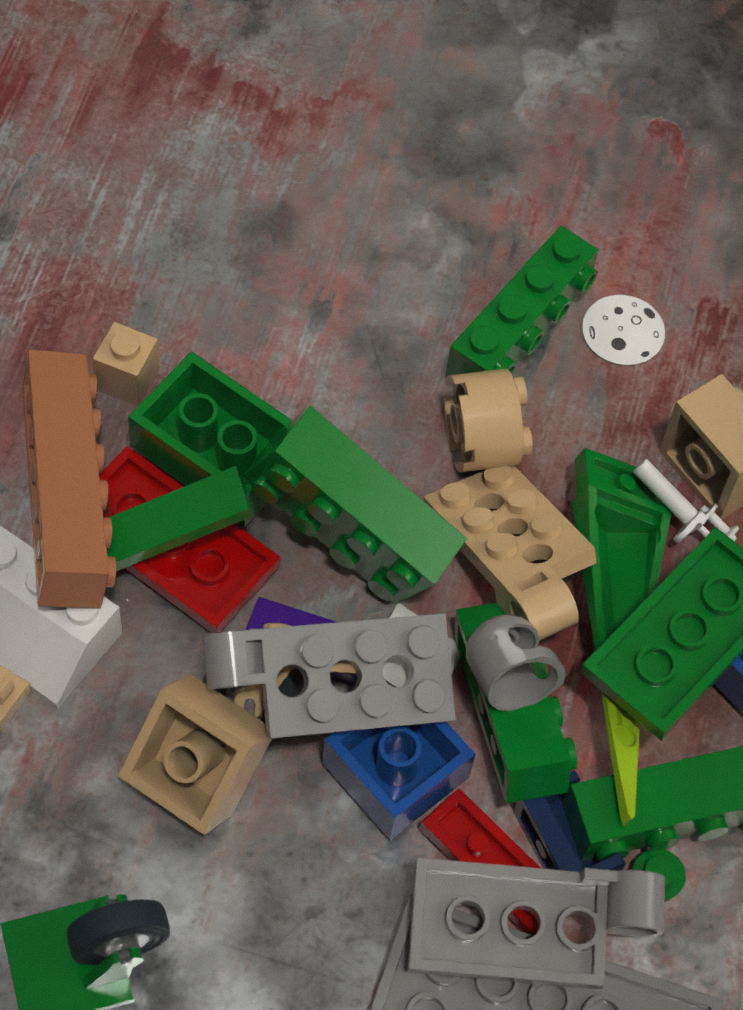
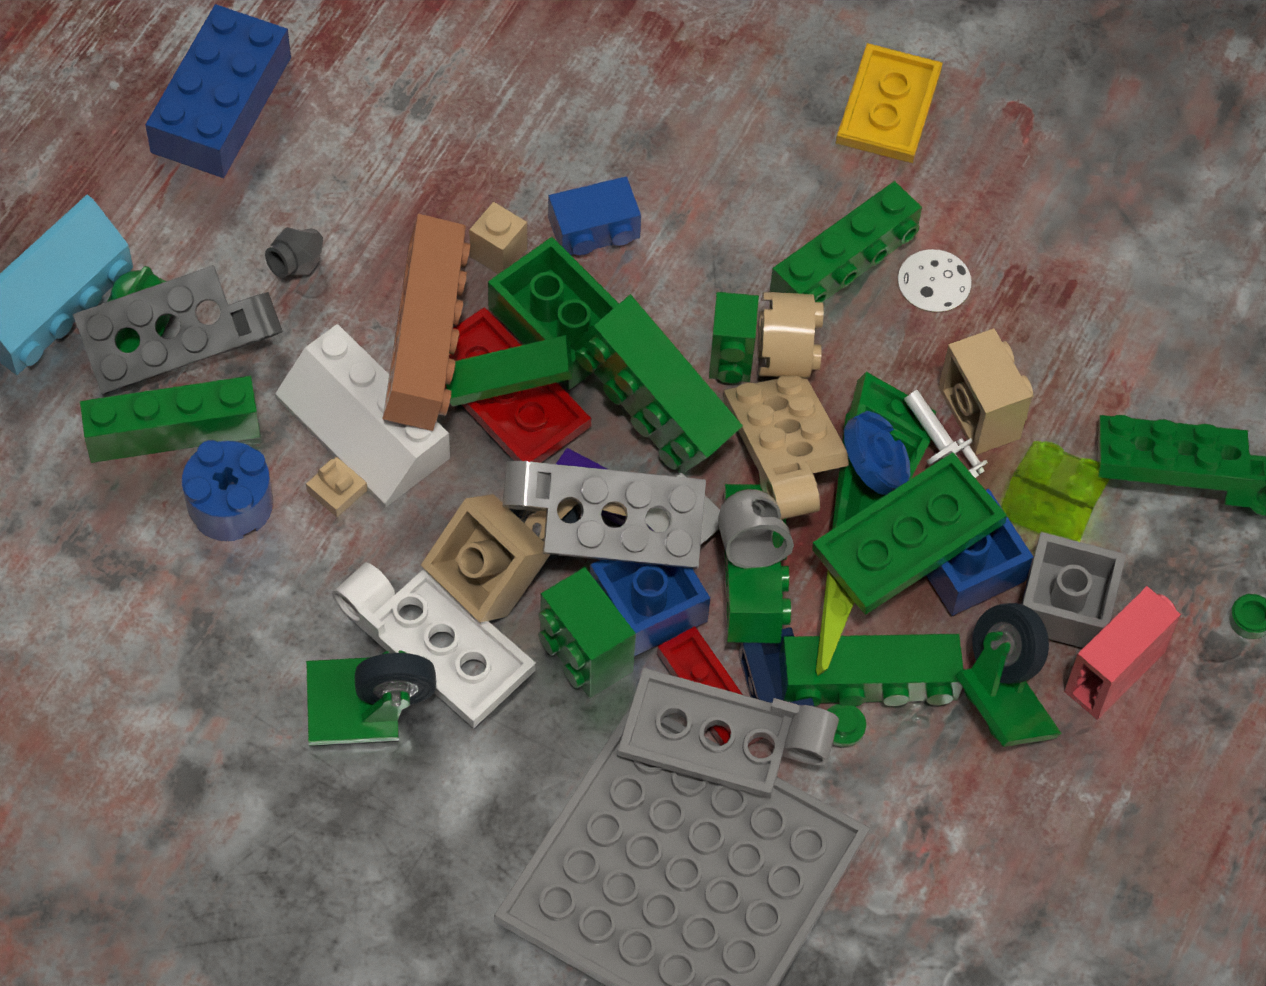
camera: 15 degrees right, 0 degrees up
none -> white hinge [332,562,536,728]
none -> green brick [538,567,636,699]
none -> blue brick [548,176,641,255]
none -> green brick [708,292,759,383]
none -> yellow tile [836,43,943,163]
none -> blue tile [844,411,910,495]

